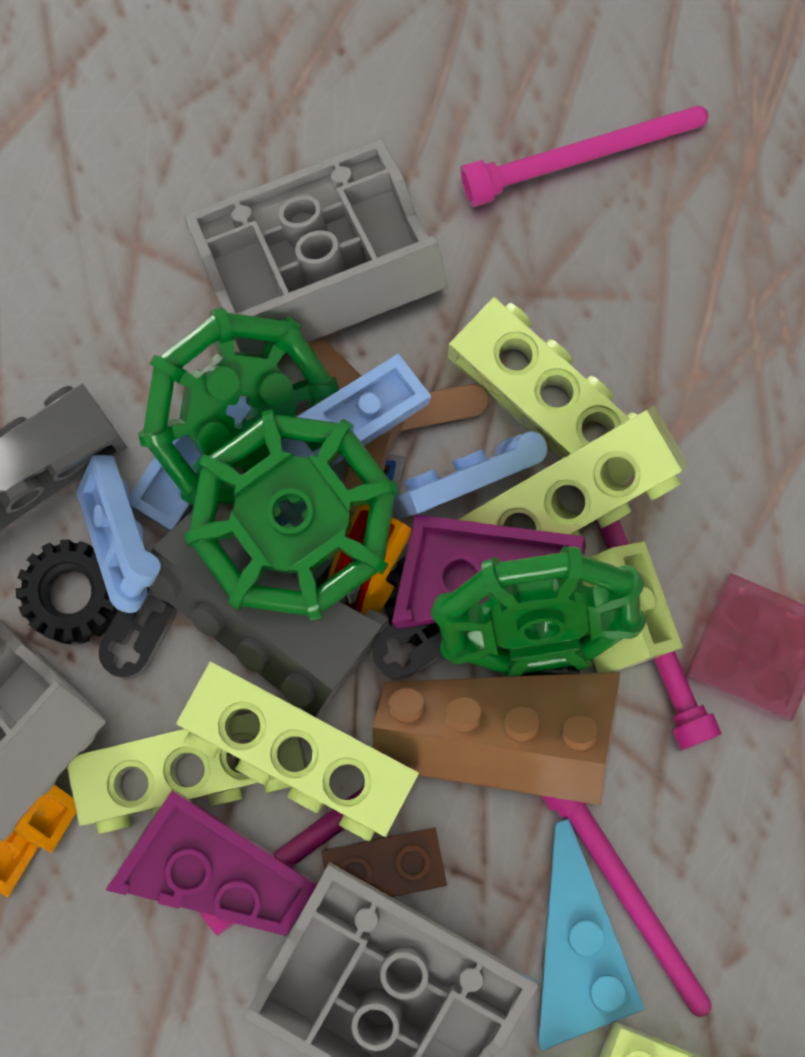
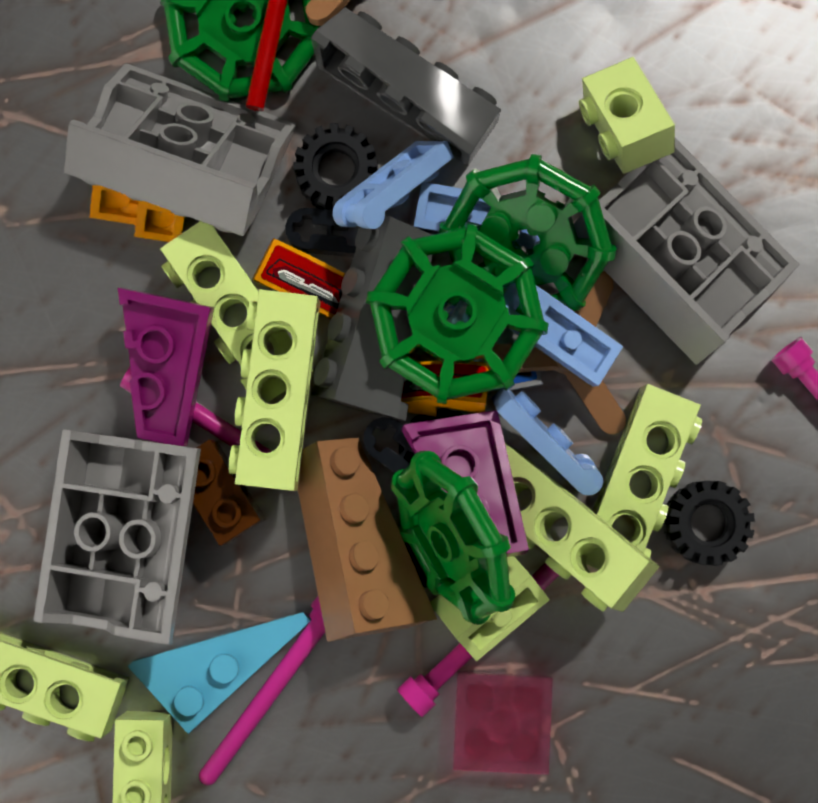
camera: 70 degrees right, 5 degrees up
none -> slope [252,238,345,320]
none -> yellowish green brick [579,57,675,174]
none -> black tyre [663,480,755,566]

